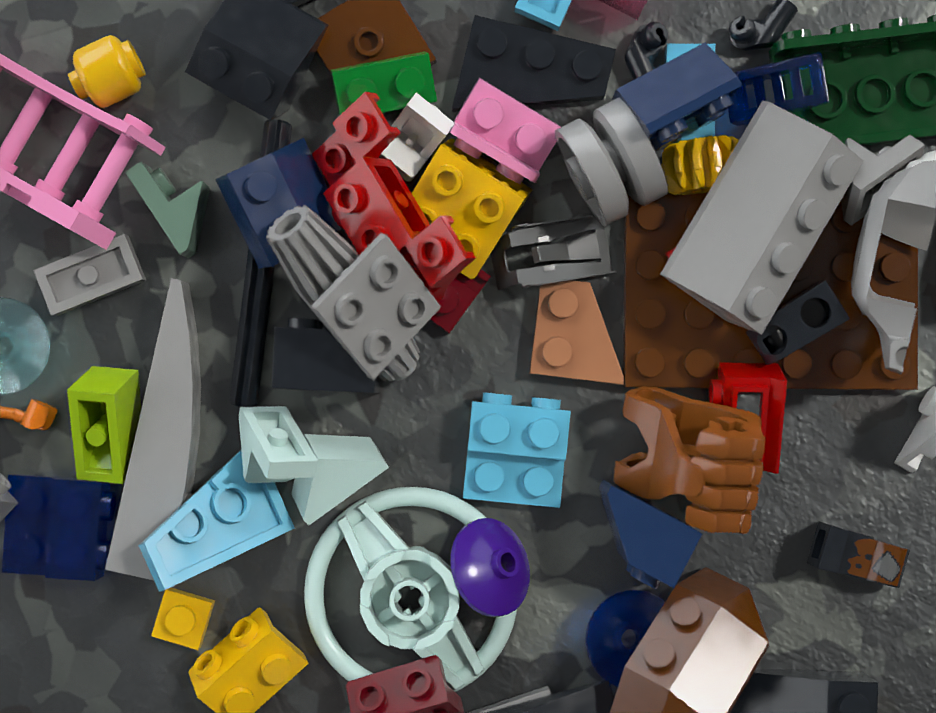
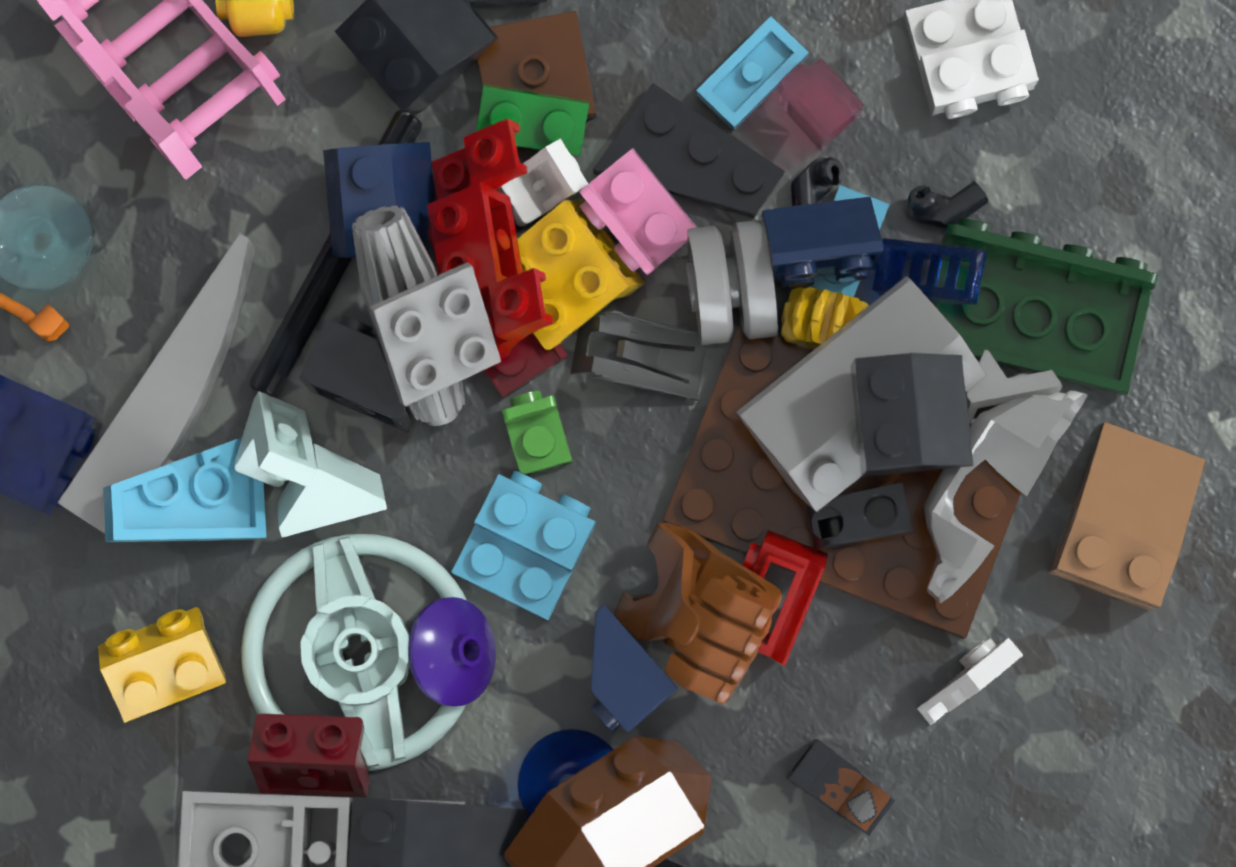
camera: 25 degrees right, 5 degrees down
light grey plate [33,234,146,317] -> none
lime slope [67,366,142,484] -> none
sand green slope [125,161,210,258] -> none
yellow plate [151,587,215,650] -> none
nougat wing [529,280,624,385] -> none
none -> bright green bracket [502,391,573,476]
none -> black slope [850,353,973,477]

